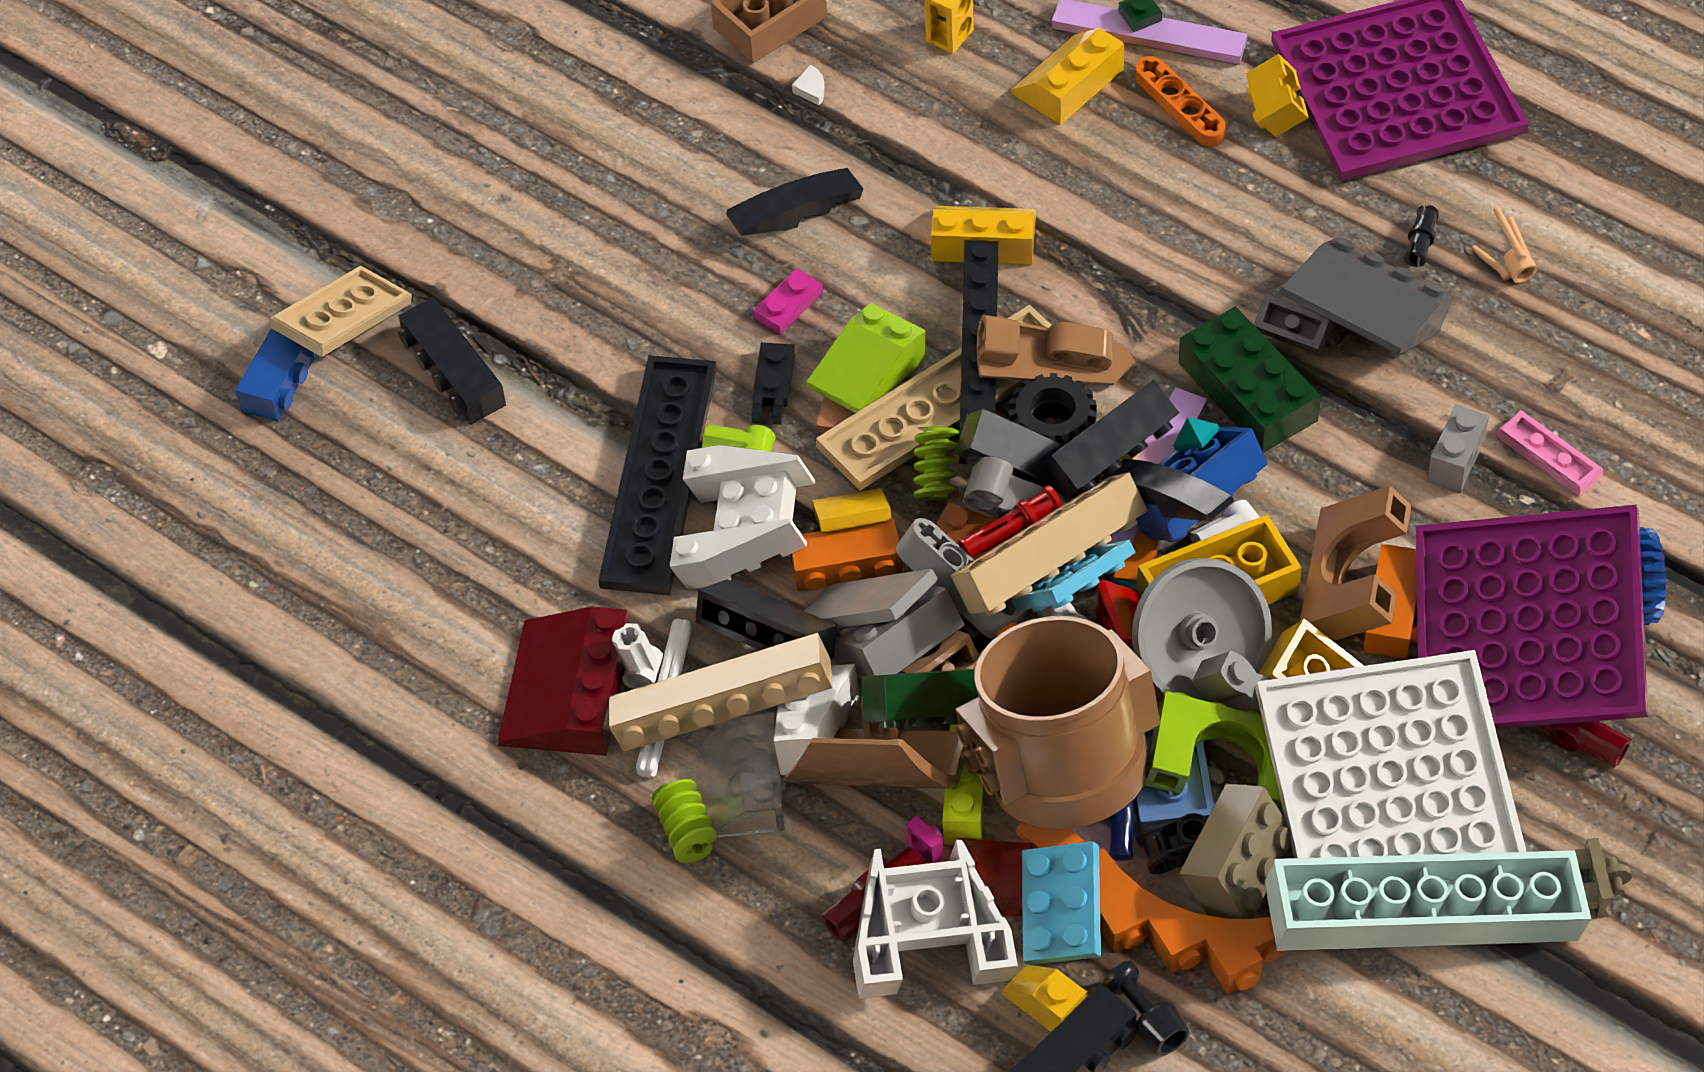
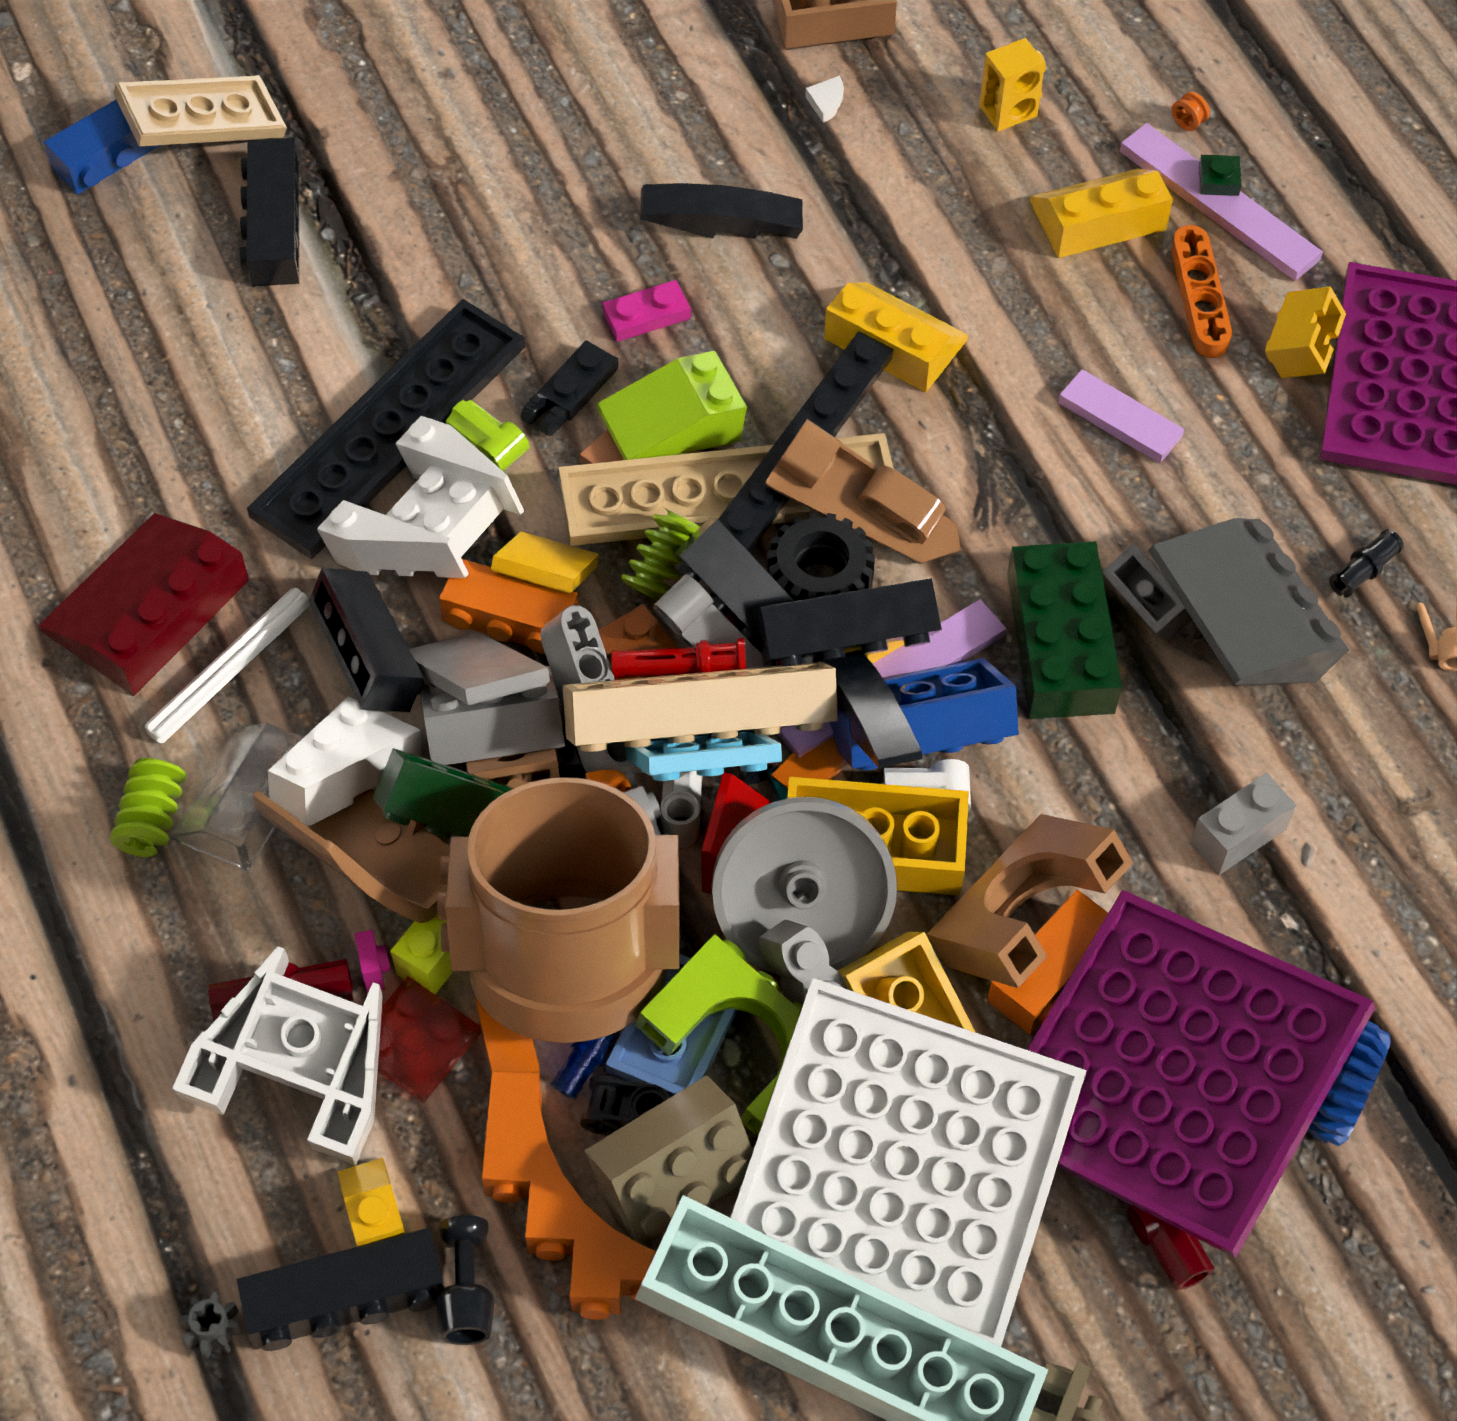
camera: 25 degrees right, 5 degrees up
tan brick [609,633,833,752] -> none
white piece [612,623,663,689] -> none
medium azure plate [1022,841,1101,965] -> none
teal slope [1173,417,1220,451] -> none
bright pink tile [1497,410,1603,497] -> none
none -> lavender tile [1058,369,1184,463]

